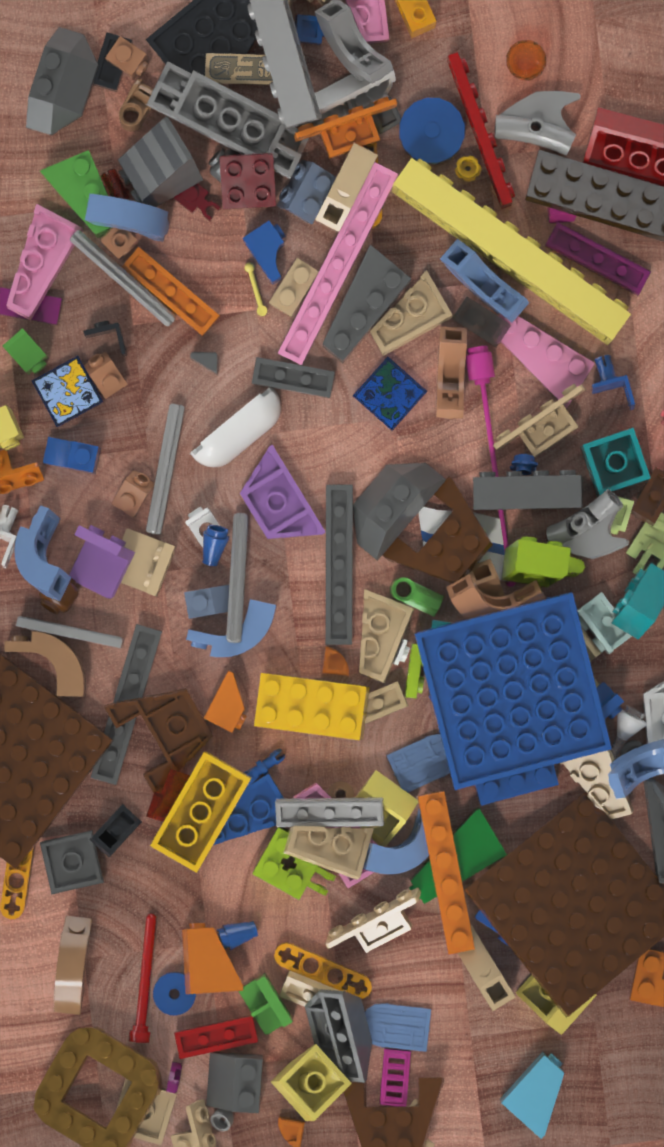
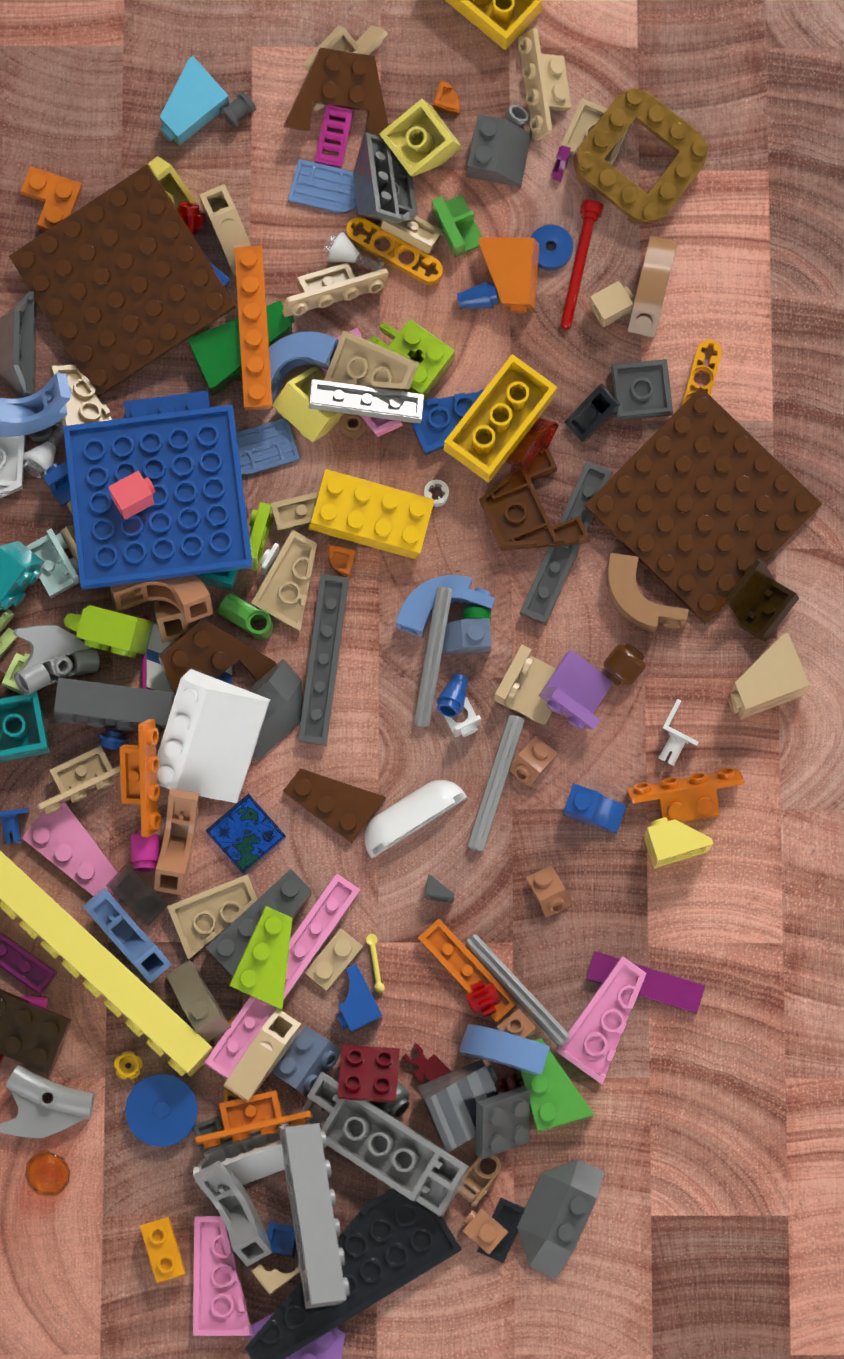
camera: 175 degrees left, 10 degrees down
bright green slope [3,328,49,375] -> none
medium blue arch [14,505,72,601] -> none
light grey tile [16,616,124,648] -> none
tile [32,356,104,428] -> none
black bracket [83,321,127,357] -> none
red plate [174,1015,258,1059] -> none
orange slope [204,670,247,733] -> none
sticker [205,53,305,84] -> none
medium lavender wing [240,445,326,539] -> none
blue piece [244,749,286,786] -> none
dark grey plate [252,357,335,398] -> none
red plate [447,52,515,209] -> none
none -> coral brick [108,471,156,520]
none -> orange bracket [120,719,161,837]
none -> white slope [157,669,270,803]
none -> dark tan slope [166,959,231,1043]
none -> red gear [177,202,206,235]
none -> dark grey bush [220,91,257,128]
none -> lime wing [229,906,292,1010]
none -> reddish brown wing [283,768,386,844]
none -> piece [323,232,386,272]
none -> white bush [424,479,449,507]
none -> green tile [462,607,491,622]
none -> red gear [465,980,501,1018]
none -> dark grey plate [476,1086,530,1159]
none -> tan brick [589,281,634,328]

